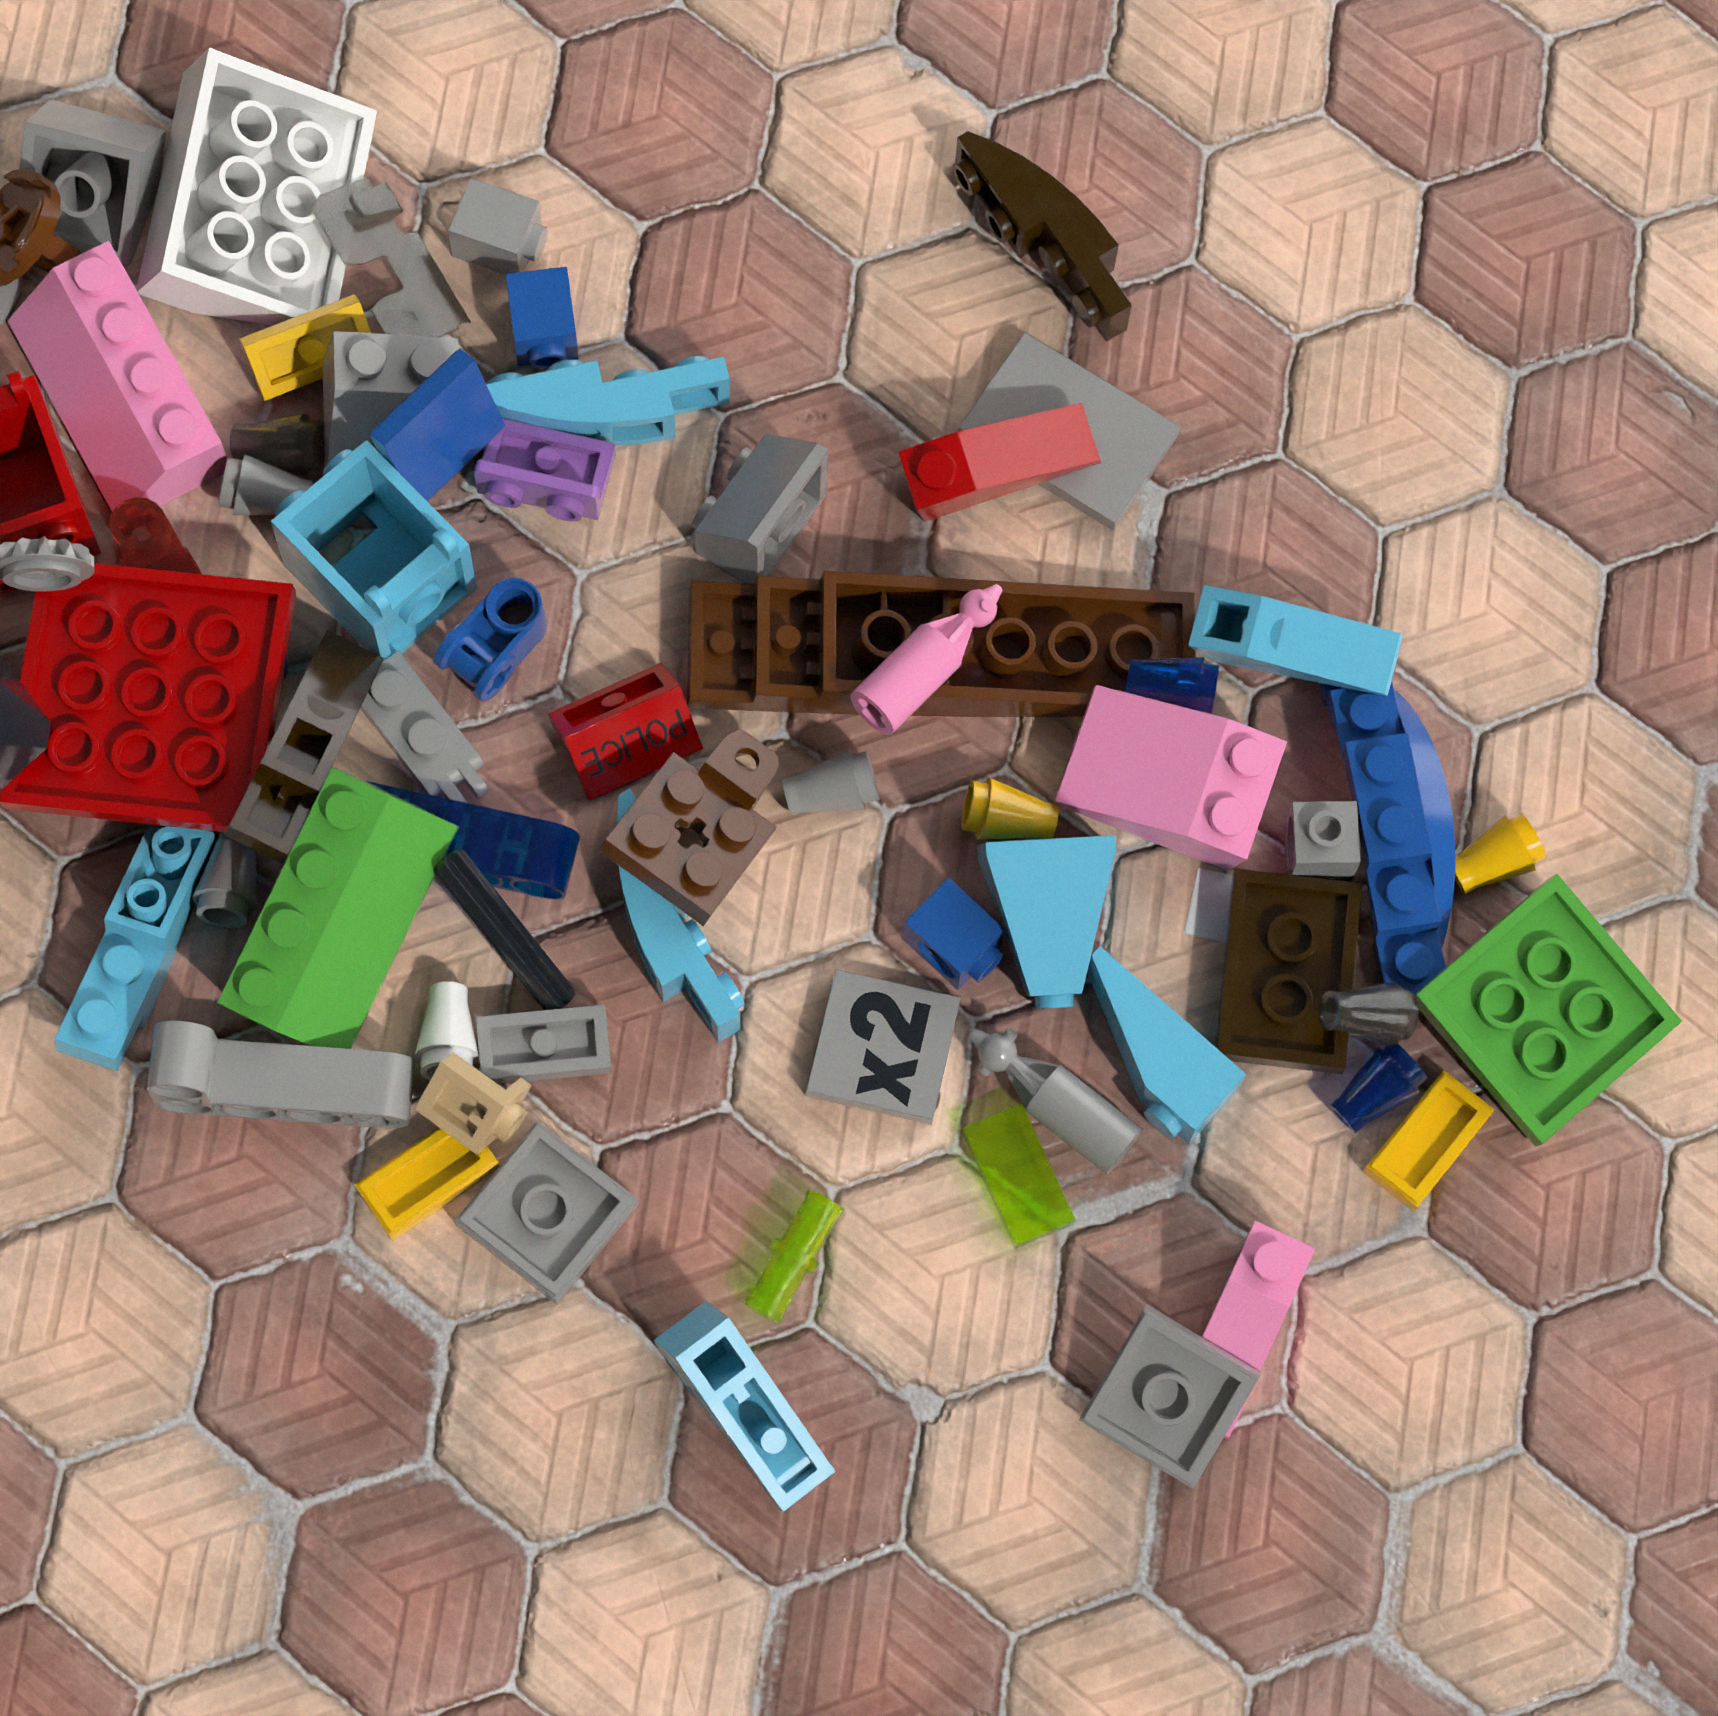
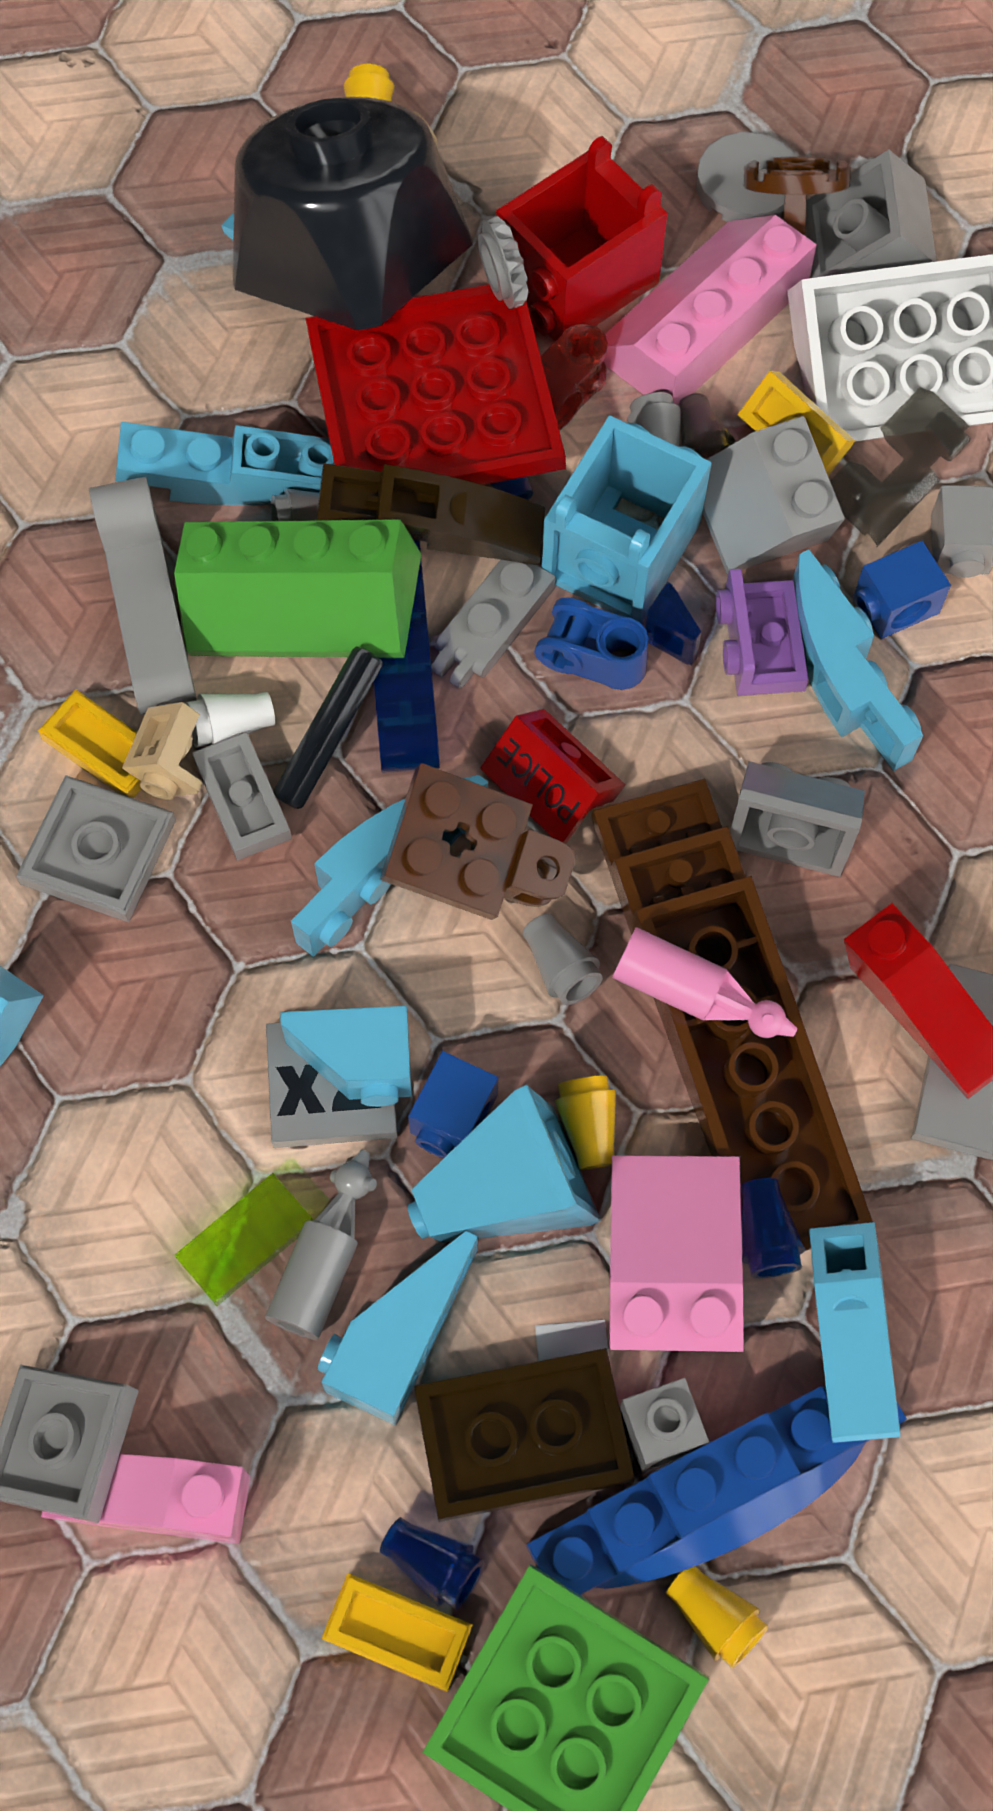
camera: 75 degrees right, 5 degrees down
blue tile [370,348,505,501] -> none
clear neon green pin [743,1189,845,1324] -> none
clear smoke cone [1318,982,1419,1046] -> none
none -> medium azure slope [280,1006,412,1107]
none -> clear blue slope [645,582,701,666]

